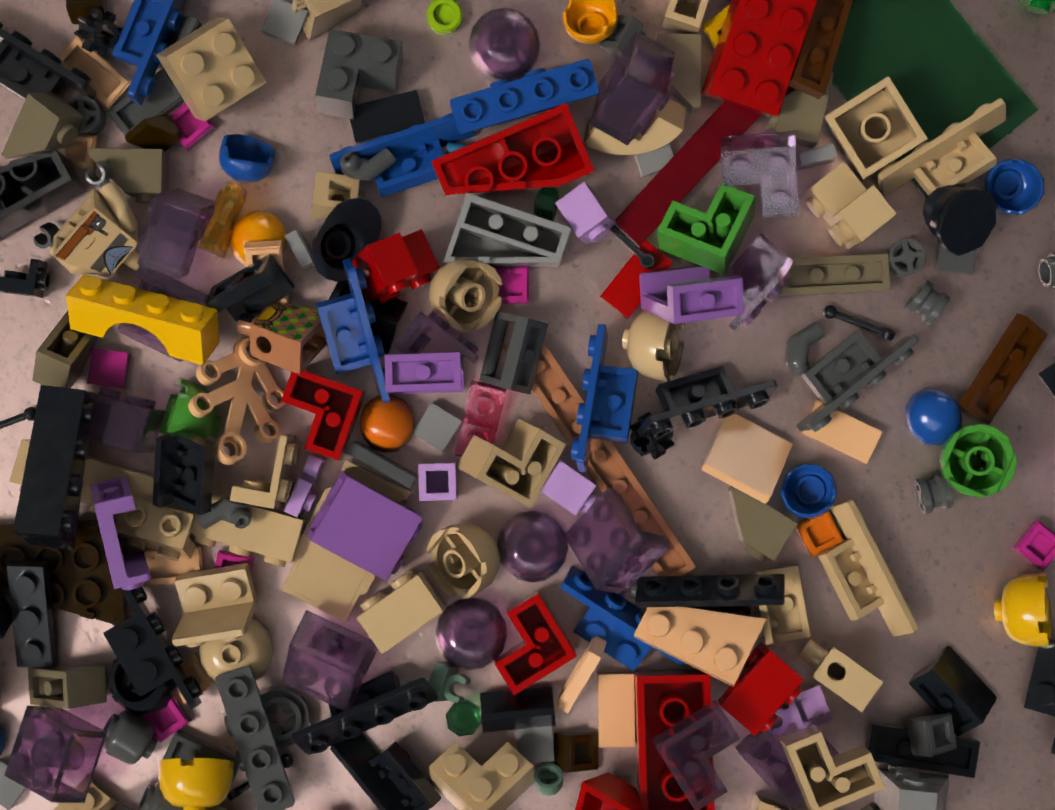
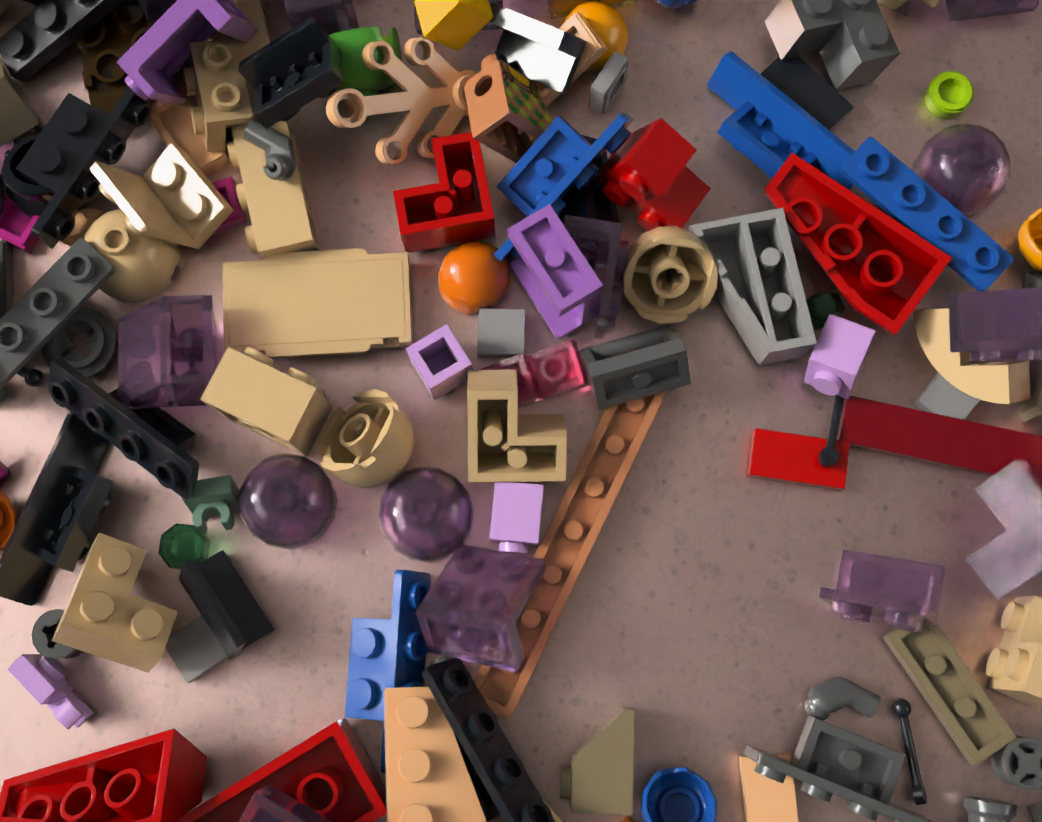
camera: 65 degrees right, 10 degrees down
tan bracket [230,434,301,509] -> none
lavender plate [284,454,326,517] -> none
medium lavender panel [305,471,423,581] -> none
tan brick [310,171,365,220] -> none
black piece [311,198,381,282] -> none
dark grey arm [340,148,396,181] -> none
dark grey tile [346,441,418,489] -> none
dark pink tile [493,267,529,304] -> none
red brick [495,590,577,695] -> none
sand green hinge [534,763,563,796] -> none
dark brown slope [553,732,598,773] -> none
light nougat tile [556,636,607,714] -> none
blue bracket [571,324,638,472] -> none
light nougat tile [597,673,635,747] -> none
tan cylinder [622,310,685,381] -> none
black gear [630,412,675,460] -> none
black bracket [638,366,778,438] -> none
medium lavender panel [639,265,744,324] -> none
bright green brick [657,183,755,276] -> none
light nougat tile [701,413,793,504] -> none

